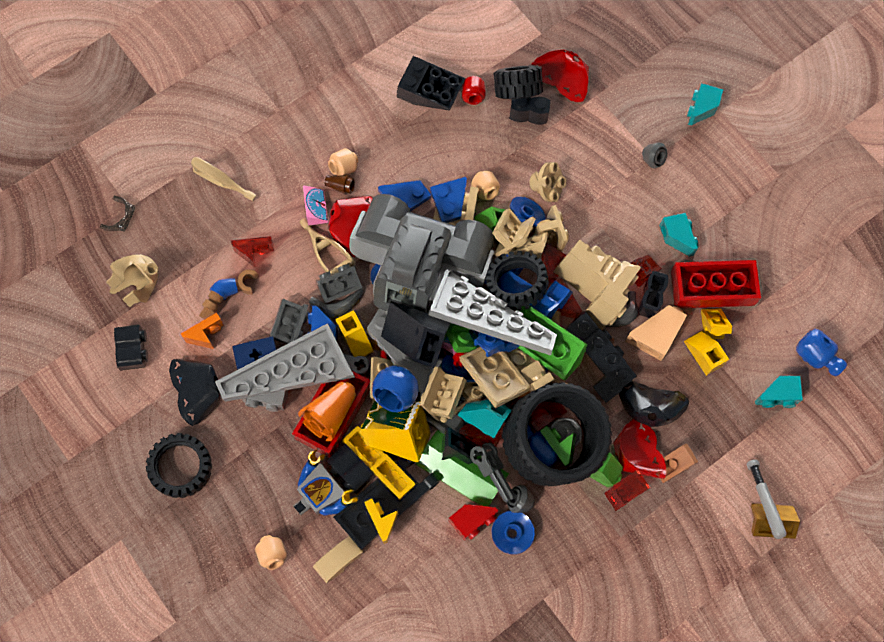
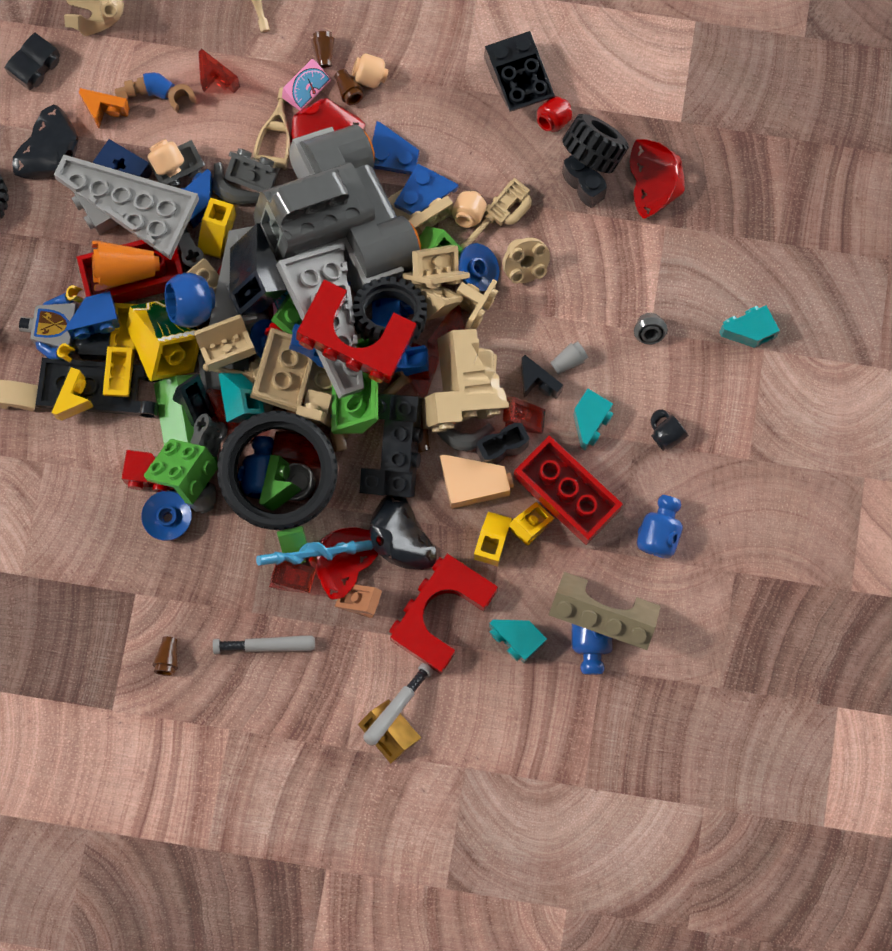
camera: 50 degrees right, 5 degrees up
none -> blue slope [66,291,120,340]
none -> bright green bracket [144,439,218,505]
none -> light nougat head [148,139,184,177]
none -> reddish brown cone [153,636,178,676]
none -> light grey piece [213,635,315,654]
none -> dark azure piece [256,540,373,566]
none -> red arch [296,279,417,384]
none -> reddish brown cone [311,31,335,68]
none -> red arch [389,553,498,674]
none -> tan piece [461,178,532,249]
none -> black slope [521,355,563,399]
none -> dark tan arch [549,572,660,650]
none -> light grey cone [550,341,589,375]
none -> blue piece [637,495,683,559]
none -> black piece [650,409,689,451]

